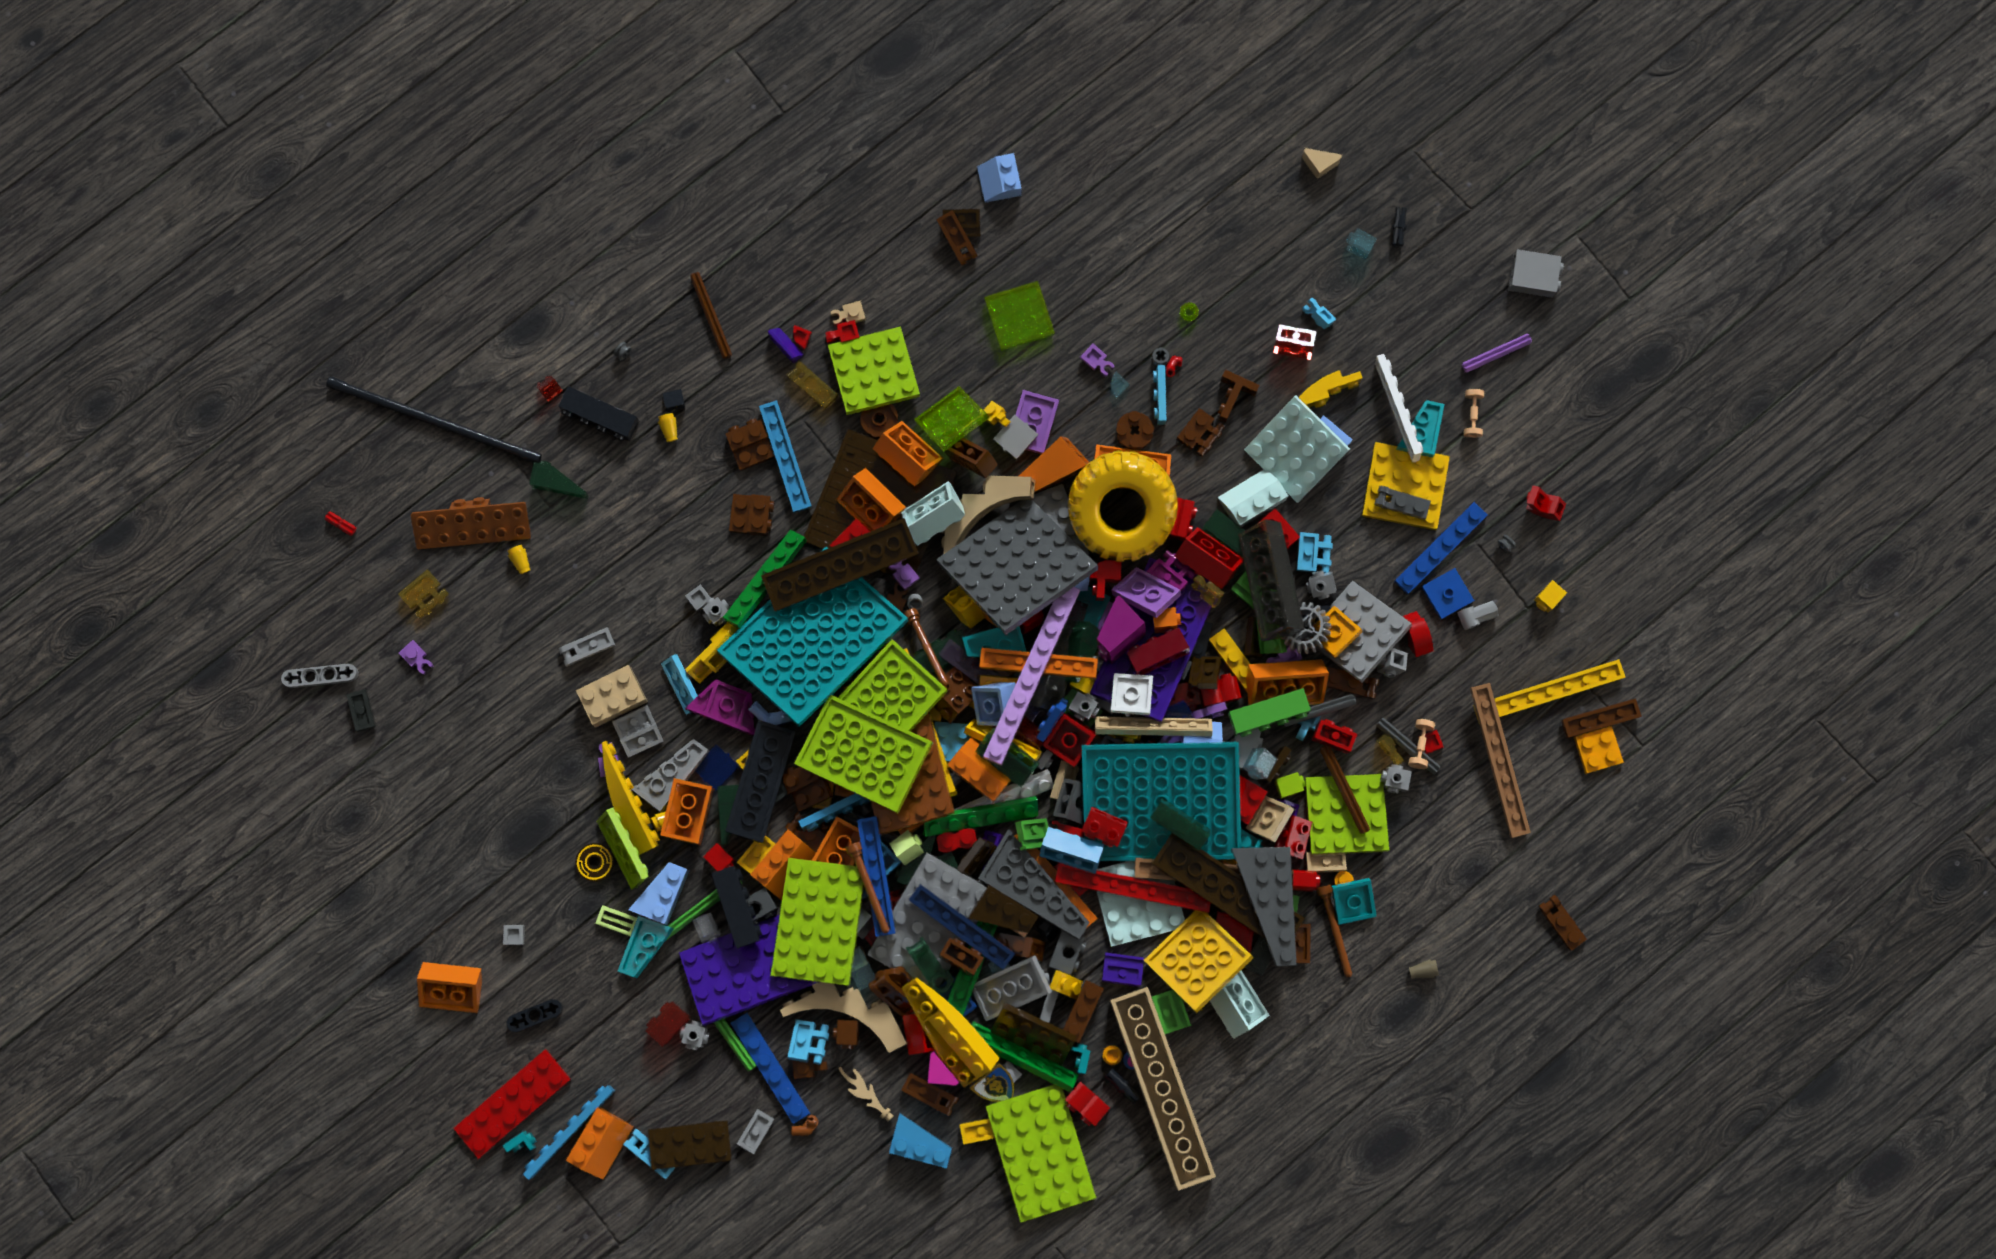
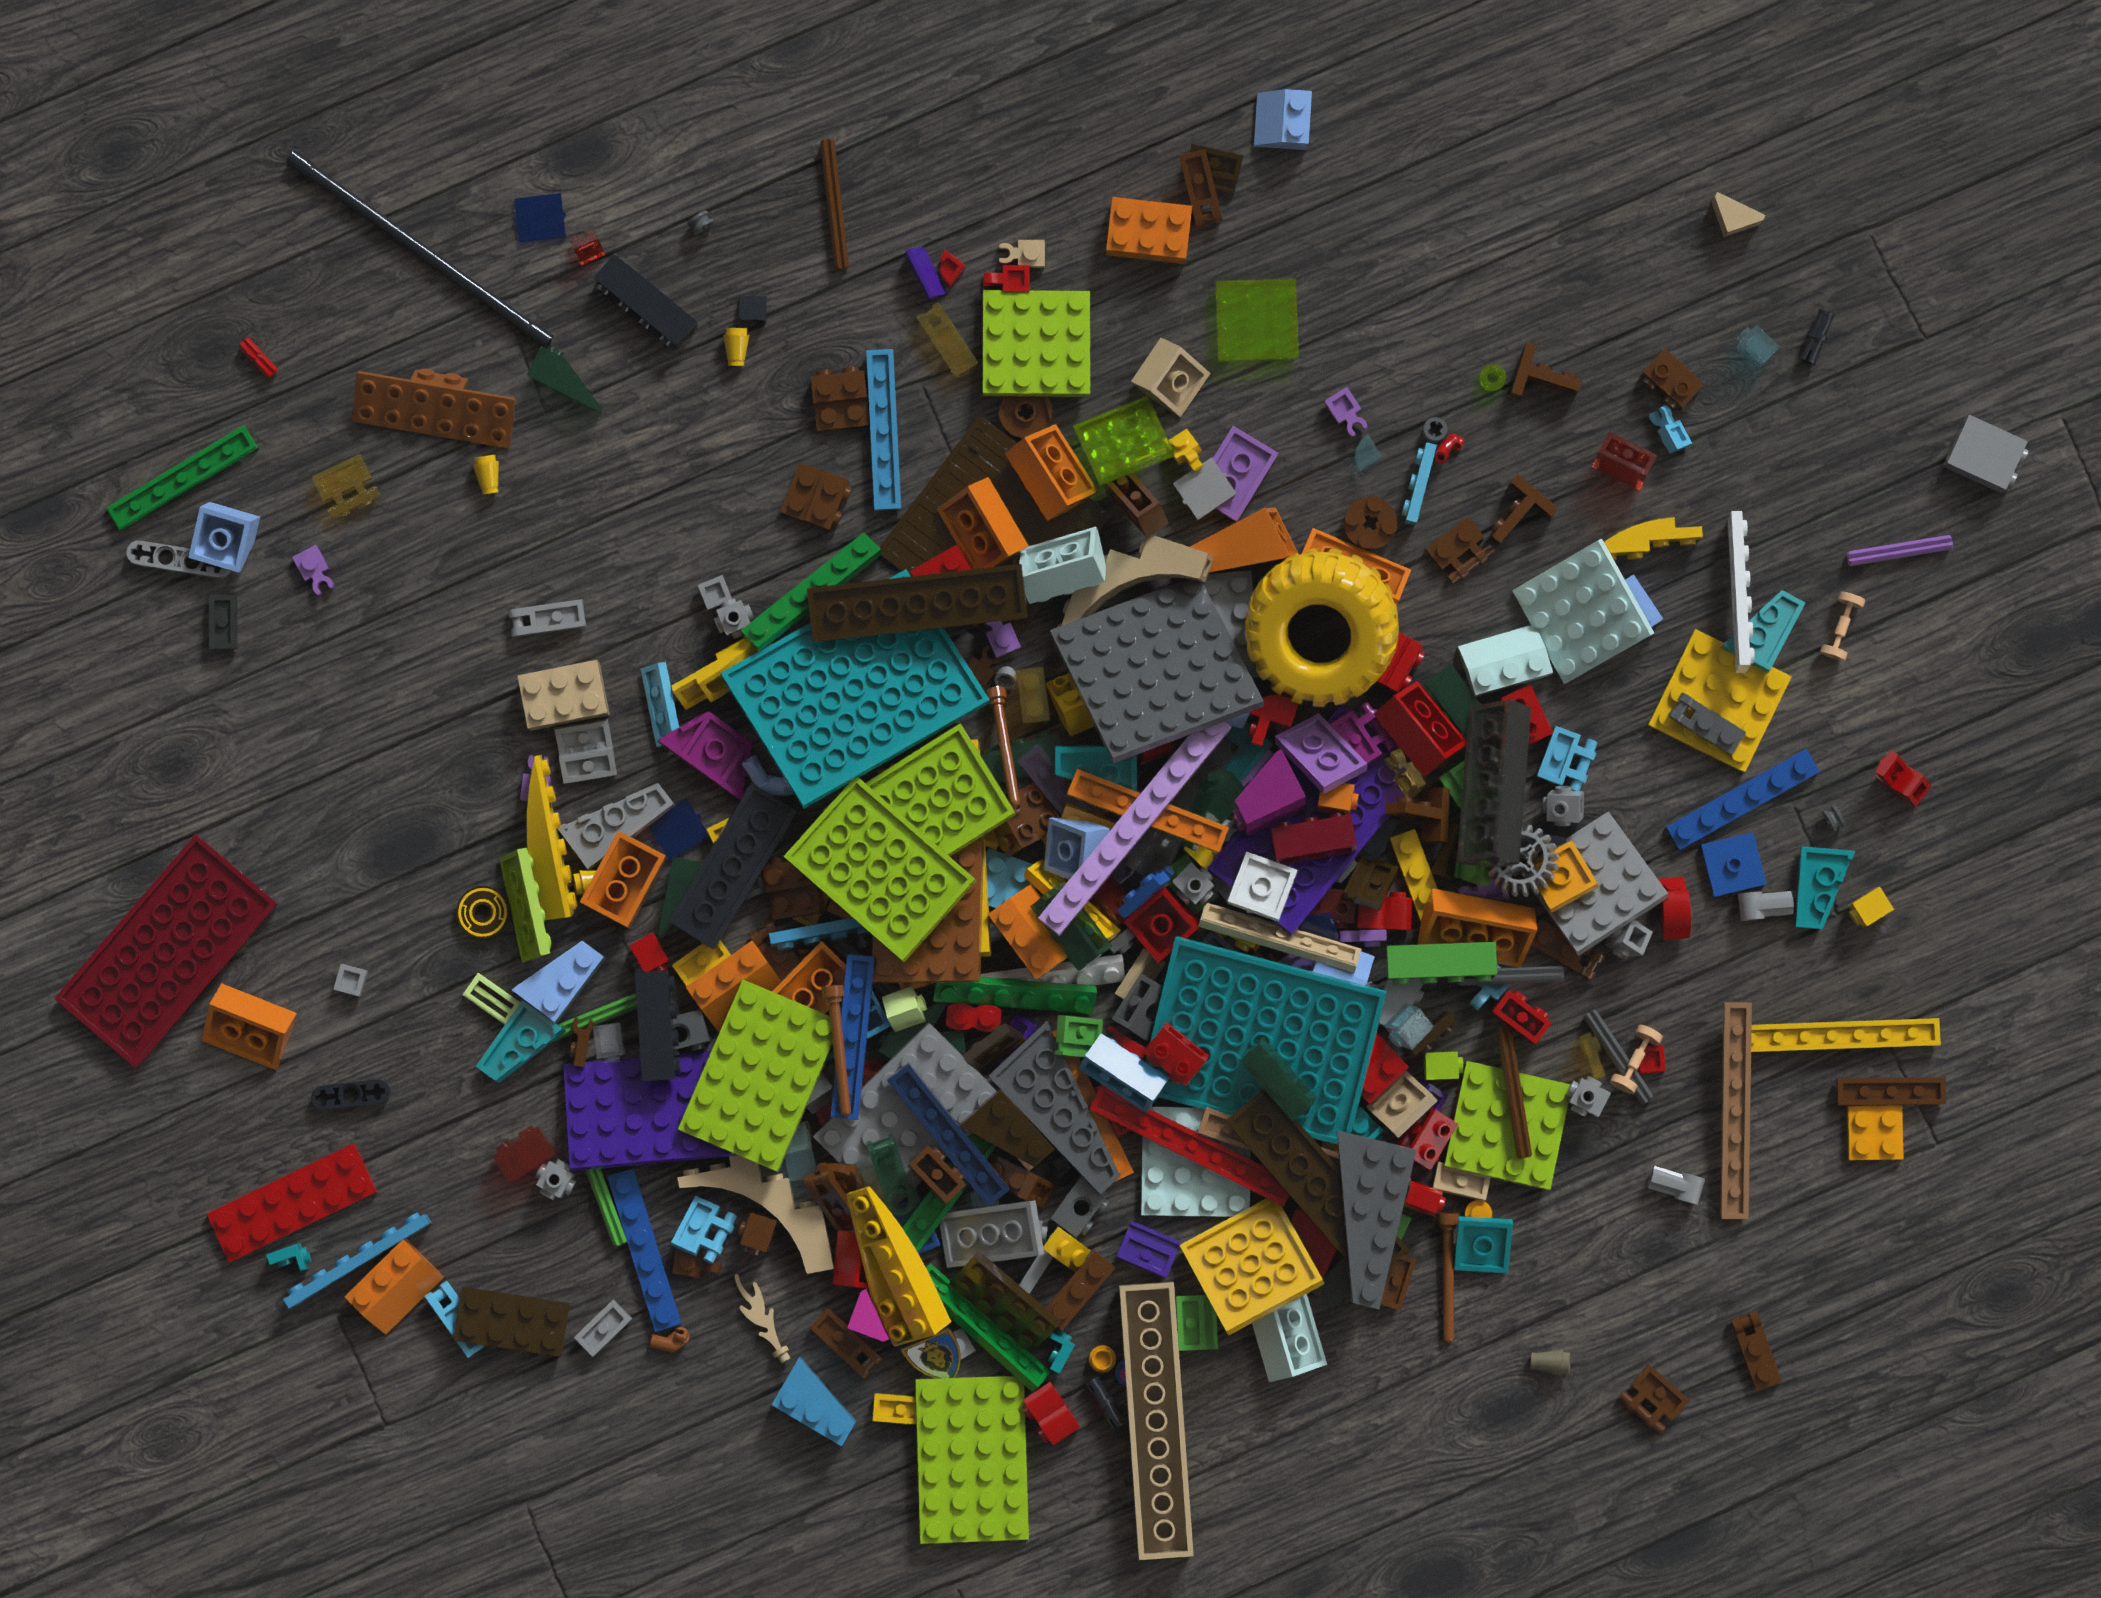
camera: 15 degrees right, 5 degrees up
none -> dark red plate [54,834,279,1069]
none -> green tile [106,425,259,532]
none -> light blue slope [188,502,260,573]
none -> clear blue piece [514,193,567,243]
none -> reddish brown plate [570,1017,593,1067]
none -> clear yellow brick [1016,667,1050,726]
none -> orange brick [1106,197,1192,264]
none -> tan slope [1131,338,1210,417]
none -> reddish brown bracket [1385,787,1450,843]
none -> reddish brown bracket [1509,342,1582,399]
none -> reddish brown plate [1618,1364,1690,1435]
none -> reddish brown brick [1640,348,1704,411]
none -> light grey piece [1647,1166,1705,1205]
none -> teal wing [1794,846,1855,930]

